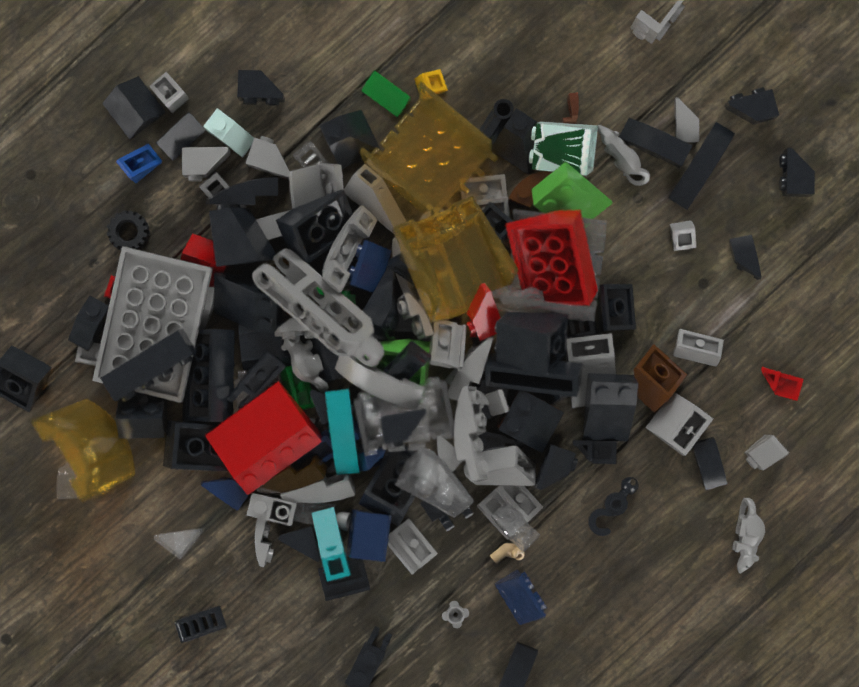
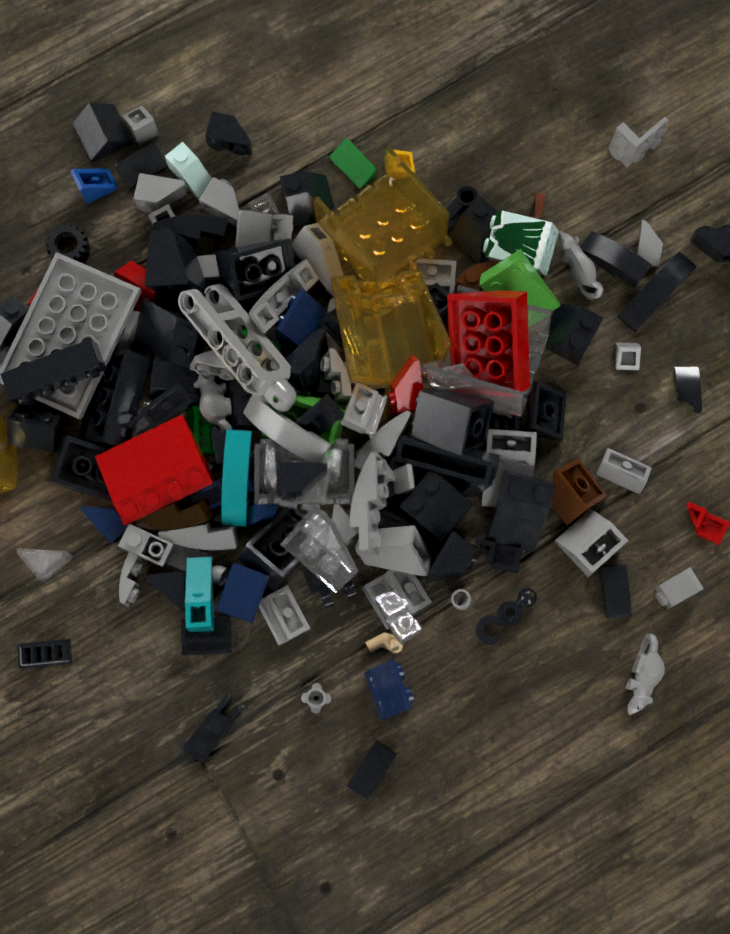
camera: 15 degrees right, 10 degrees down
none -> light grey hinge [451,589,471,610]
none -> black slope [536,303,604,366]

